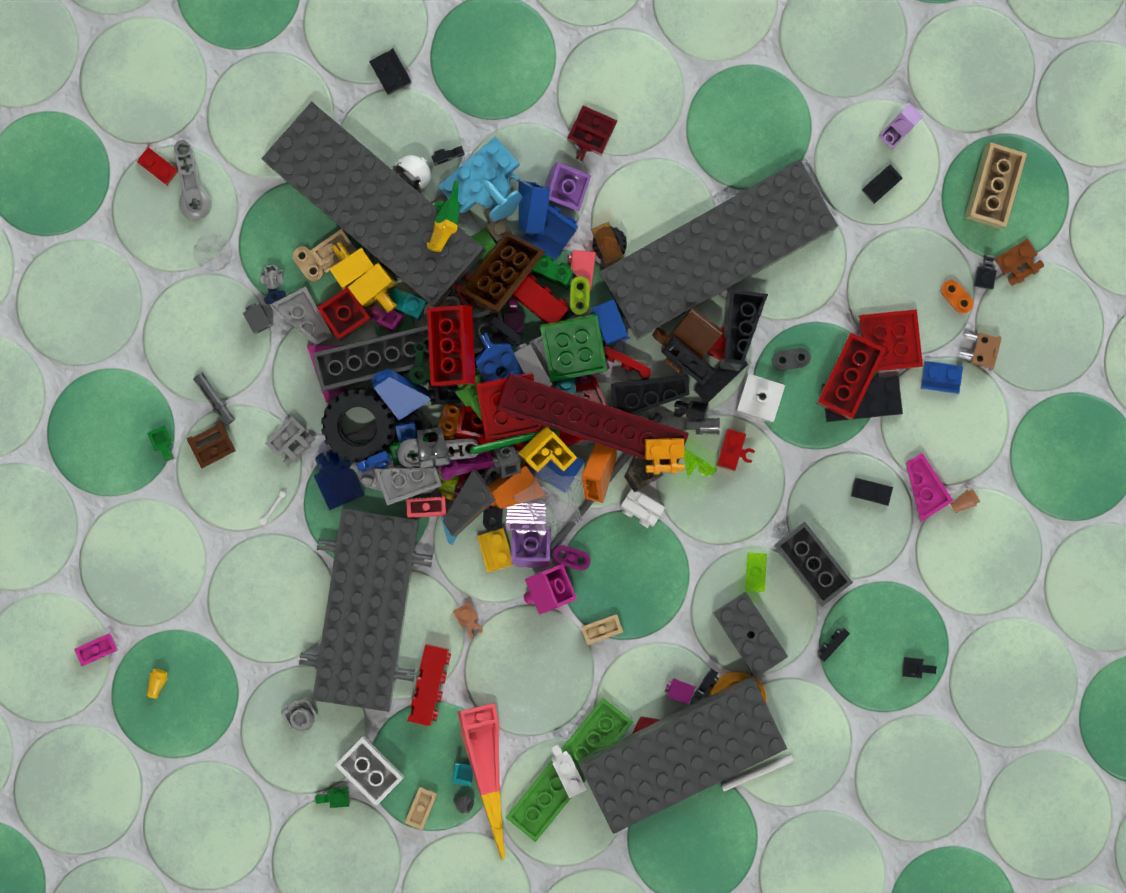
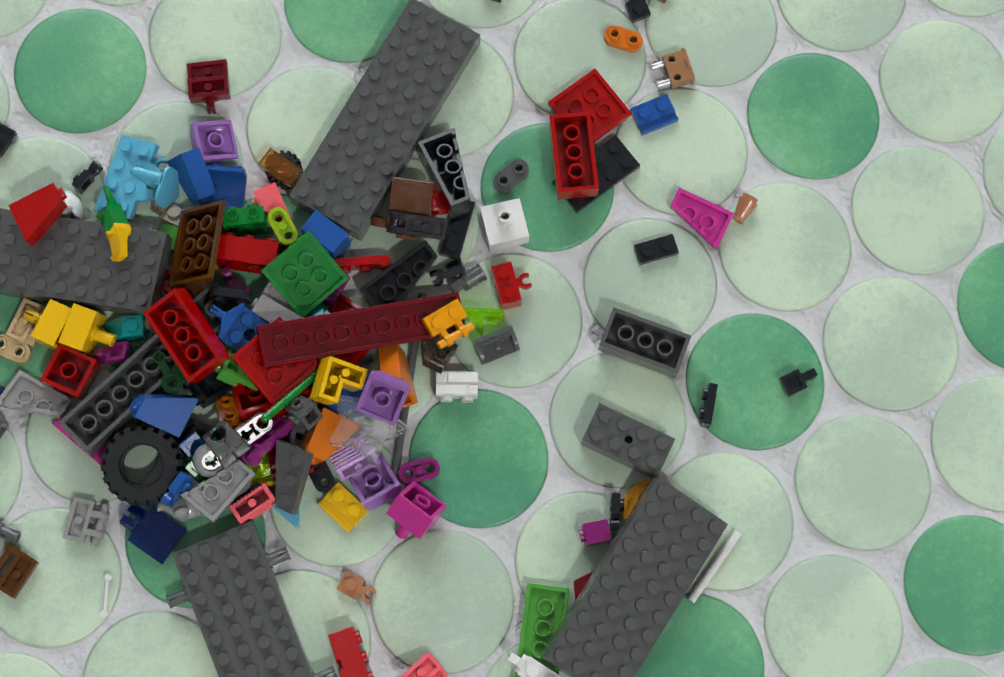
camera: 40 degrees left, 10 degrees down
tan plate [581,614,623,645] -> none
clear neon green plate [745,552,767,592] -> none
none -> red slope [8,183,68,247]
none -> medium lavender slope [355,370,411,426]
none -> dark grey hinge [473,325,520,365]

